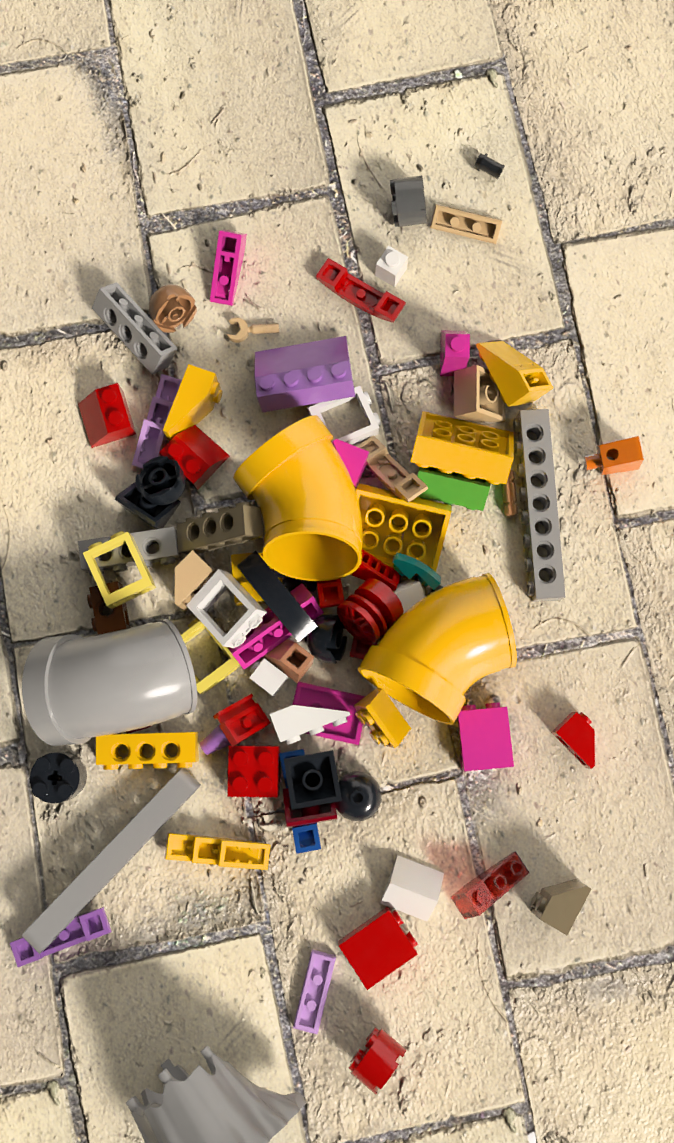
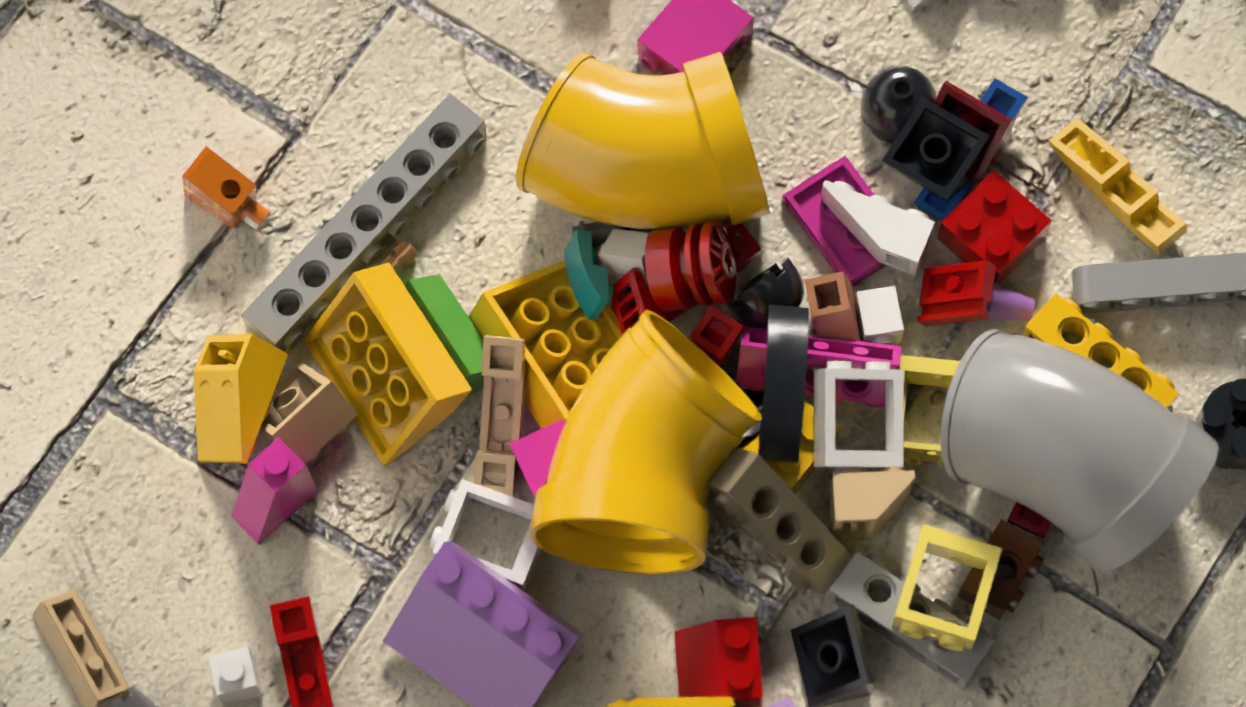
camera: 135 degrees left, 10 degrees down
black cylinder [135,456,186,505] -> none
yellow slope [354,688,411,748] -> none

